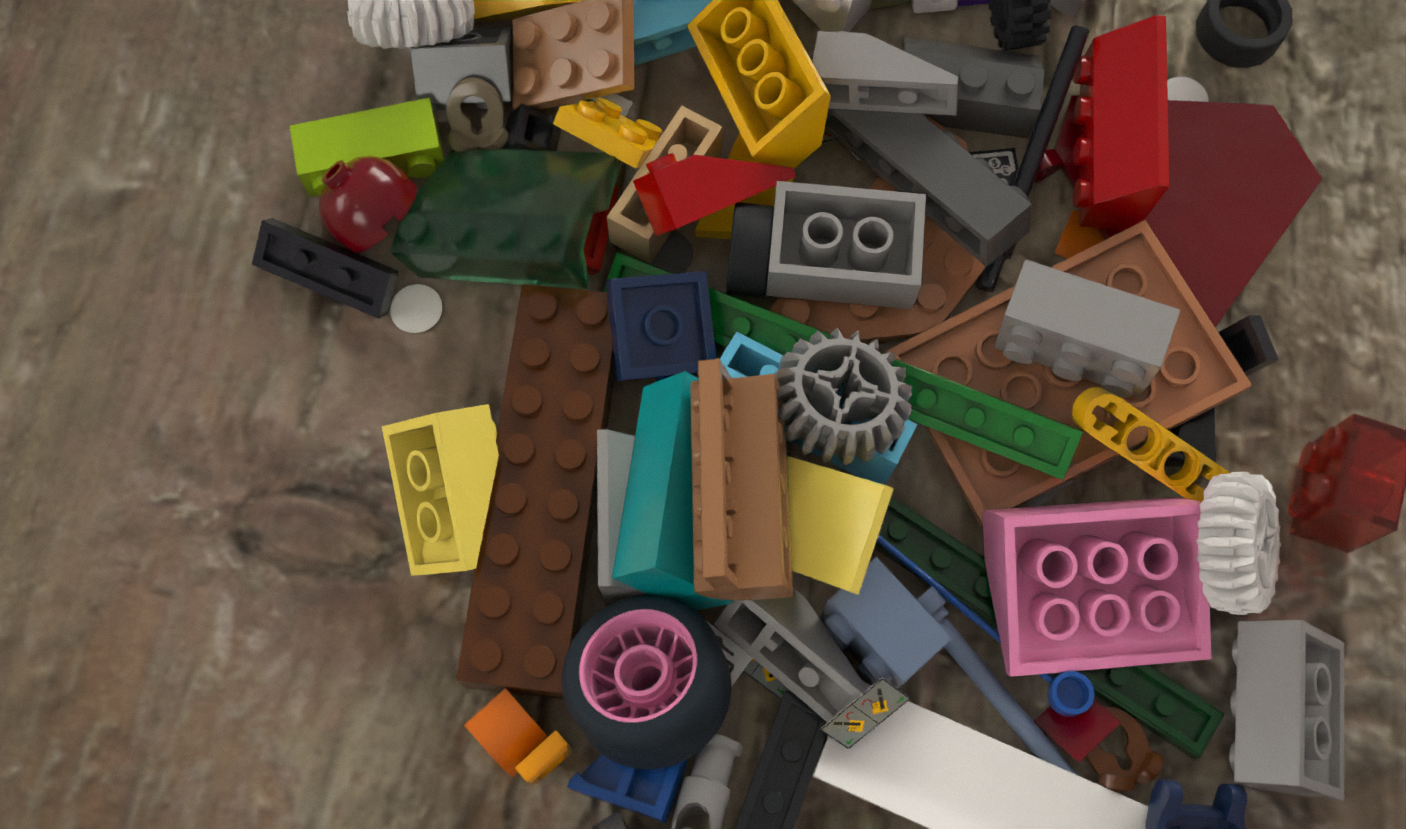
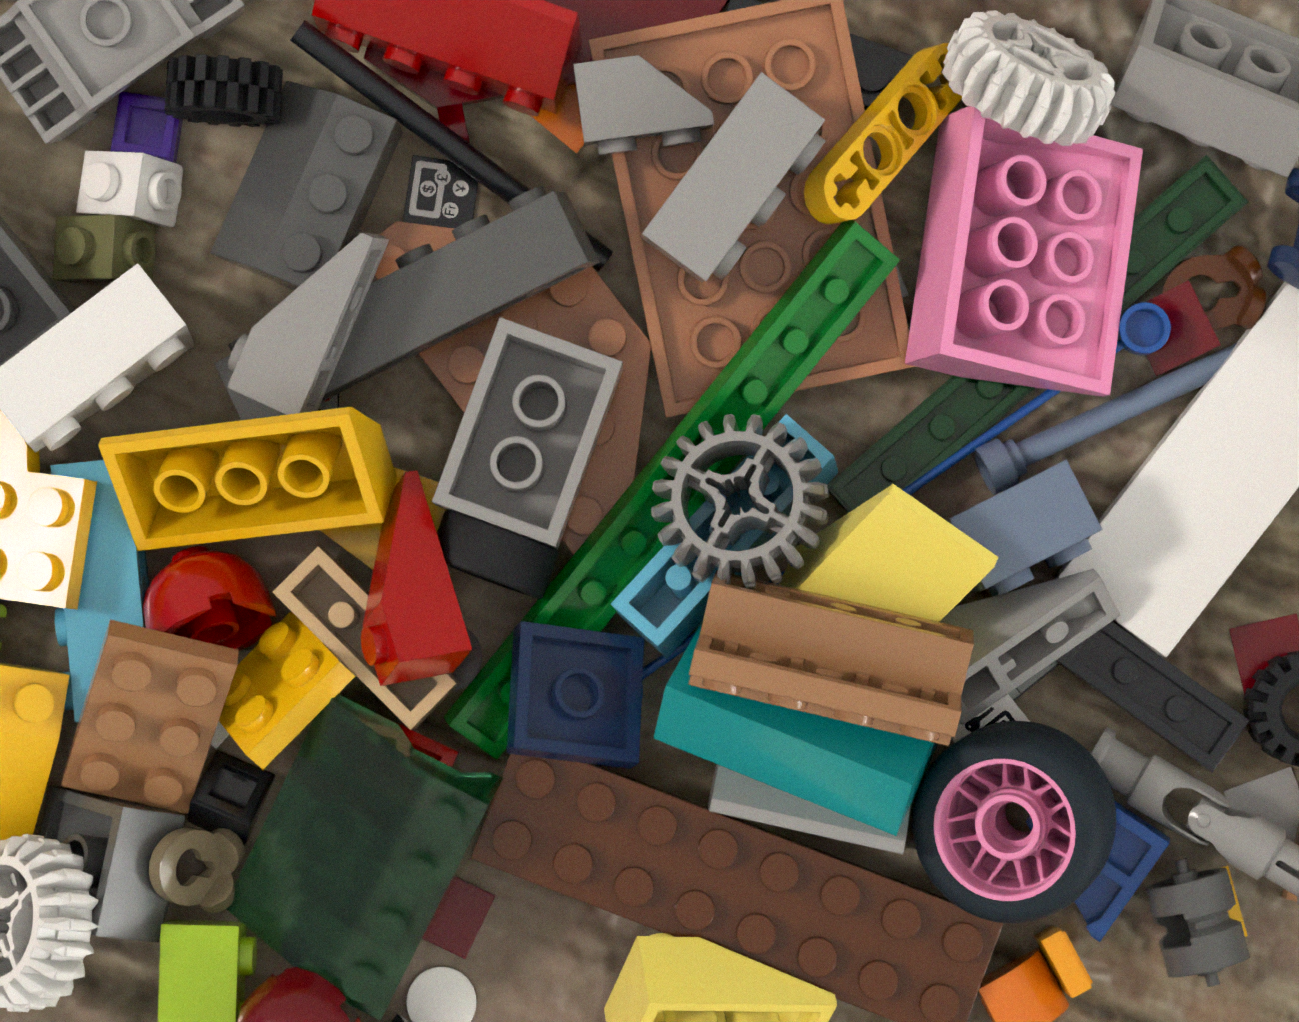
camera: 75 degrees left, 15 degrees up
light grey sticker [820,677,911,750] -> none
none -> red cylinder [143,546,276,652]
none -> dark red sticker [403,866,495,959]
none -> light grey slope [573,55,714,155]

